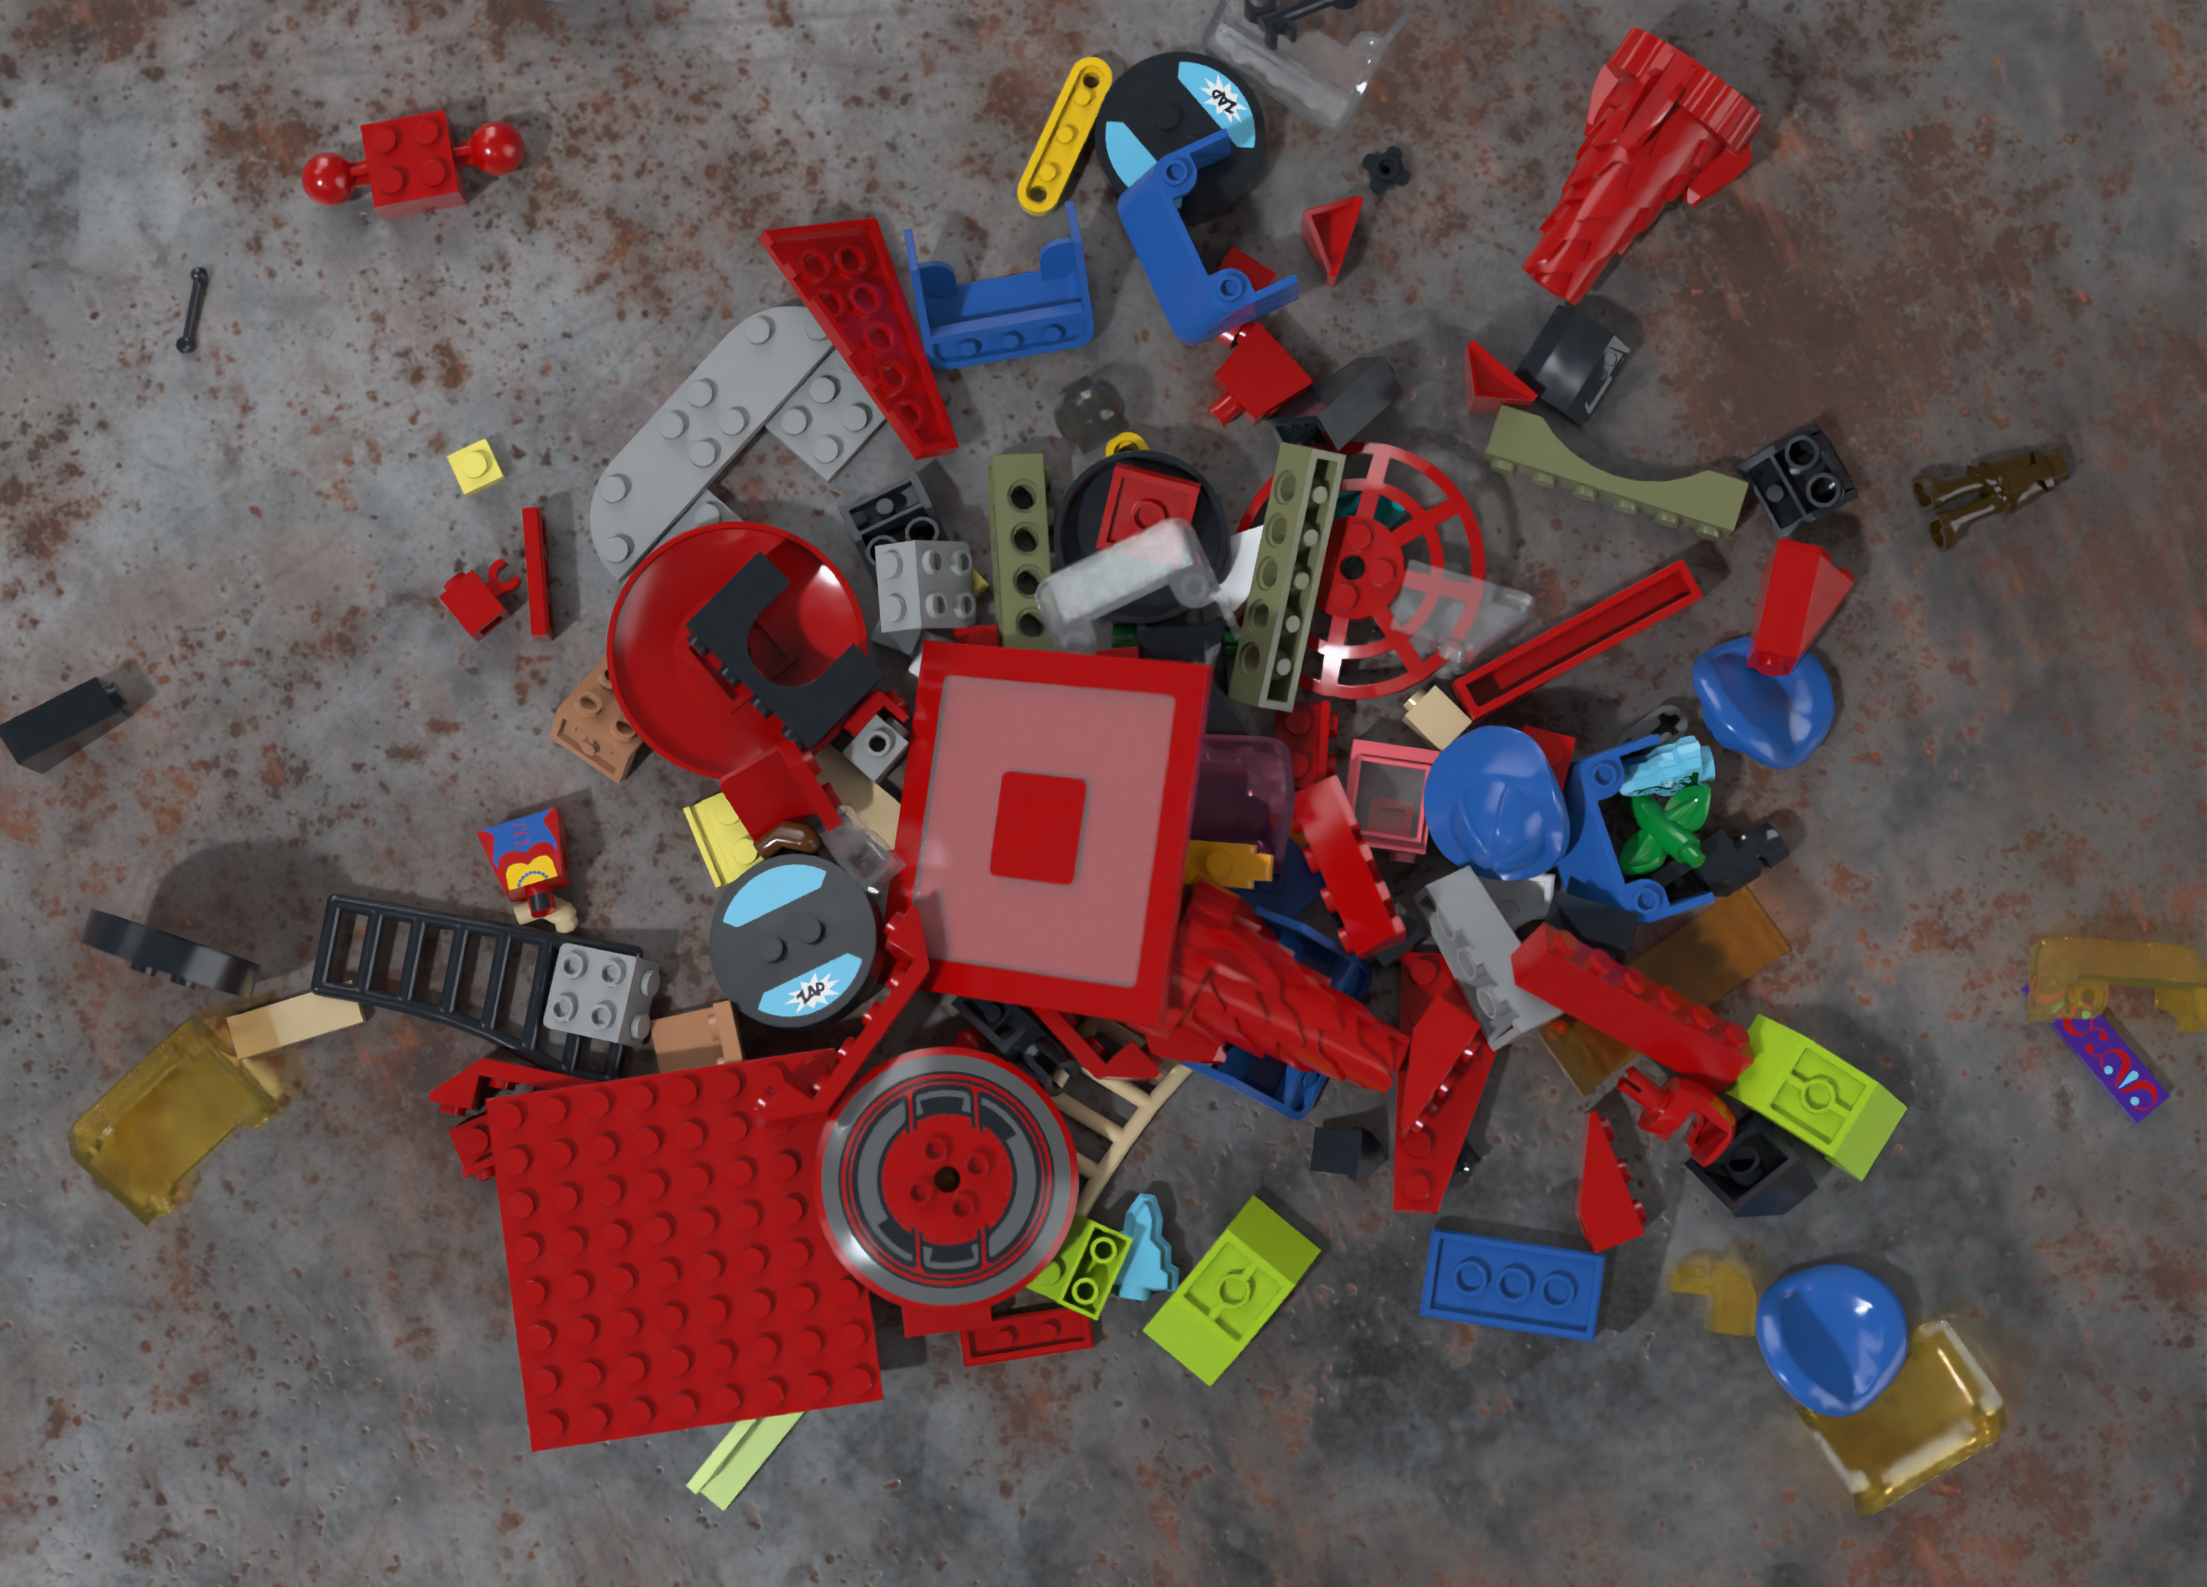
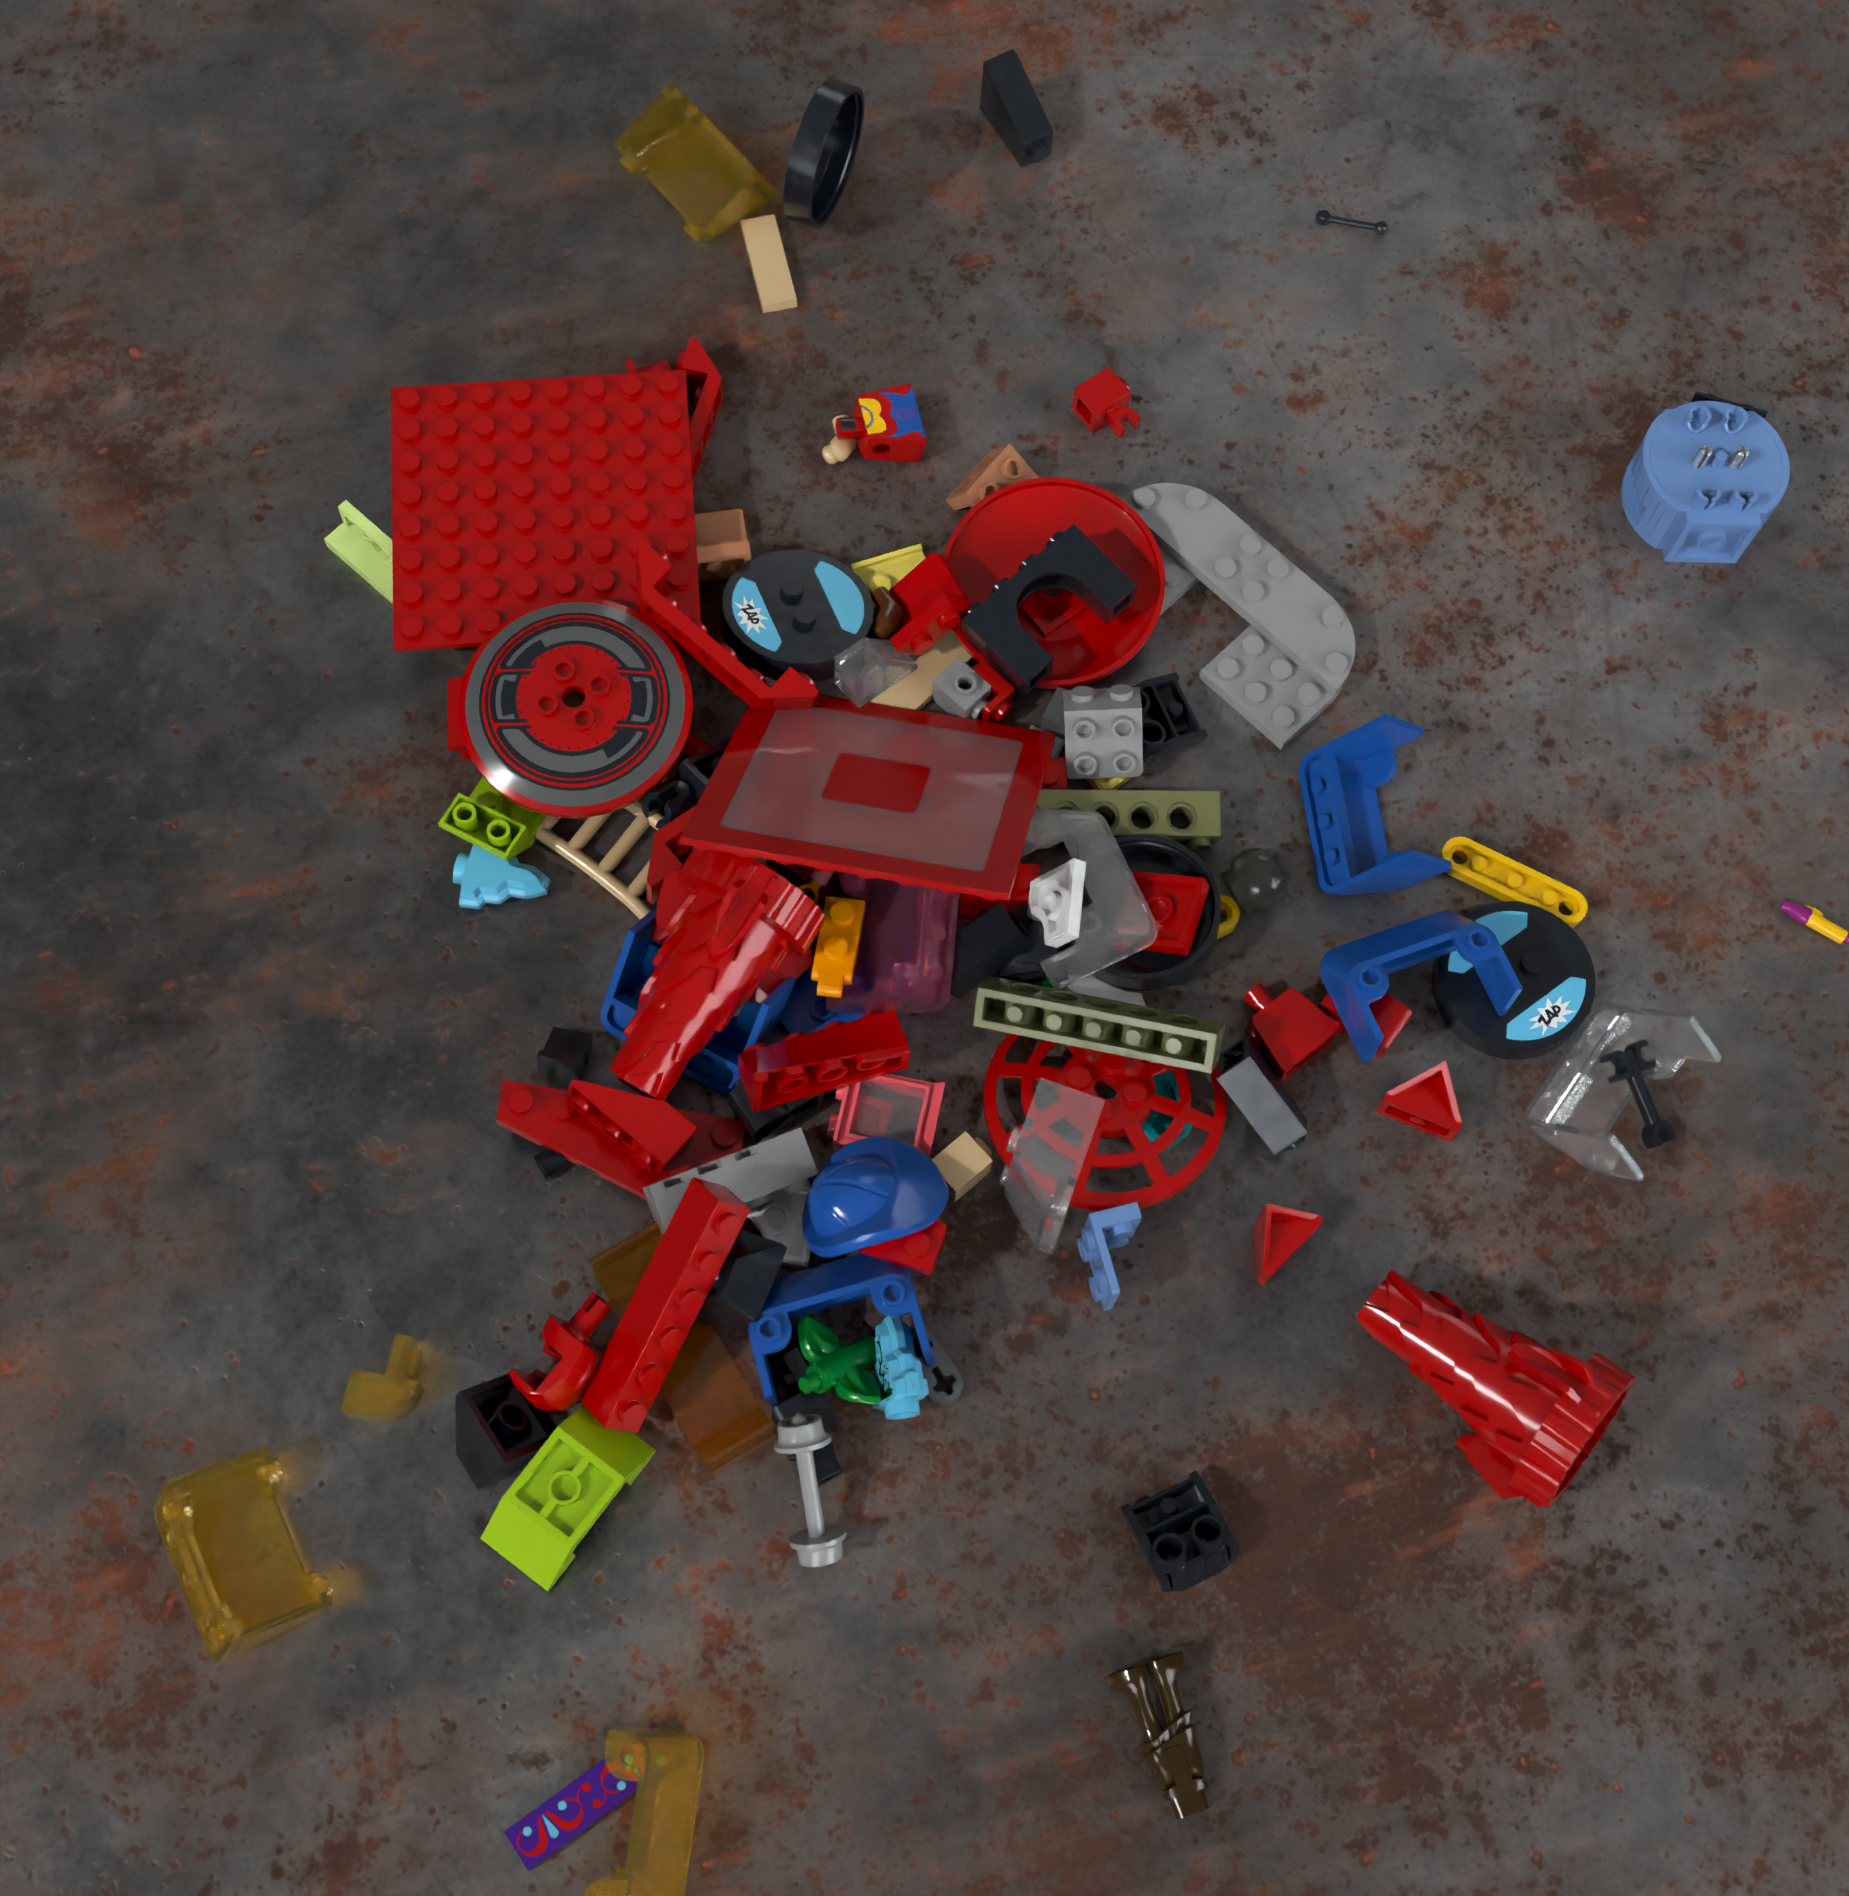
camera: 85 degrees right, 15 degrees down
red brick [301,110,525,220] -> none
black bar [310,893,643,1082] -> none
light yellow plate [447,438,505,497] -> none
red tile [522,507,555,642] -> none
light grey bracket [543,943,660,1048] -> none
red wing [758,217,959,460] -> none
red tile [959,1307,1094,1368] -> none
lime slope [1142,1195,1321,1386] -> none
red bracket [1272,700,1338,790] -> none
black plate [1362,146,1410,194] -> none
blue plate [1419,1228,1606,1342] -> none
red brick [1449,559,1704,726] -> none
olive arch [1482,404,1749,541] -> none
black slope [1514,305,1630,428] -> none
red slope [1575,1110,1647,1253] -> none
blue piece [1691,636,1835,770] -> none
red slope [1746,538,1854,677] -> none
blue piece [1755,1263,1909,1417] -> none
none -> light grey piece [773,1412,847,1567]
none -> white tile [1027,858,1086,948]
none -> medium blue bracket [1077,1202,1142,1311]

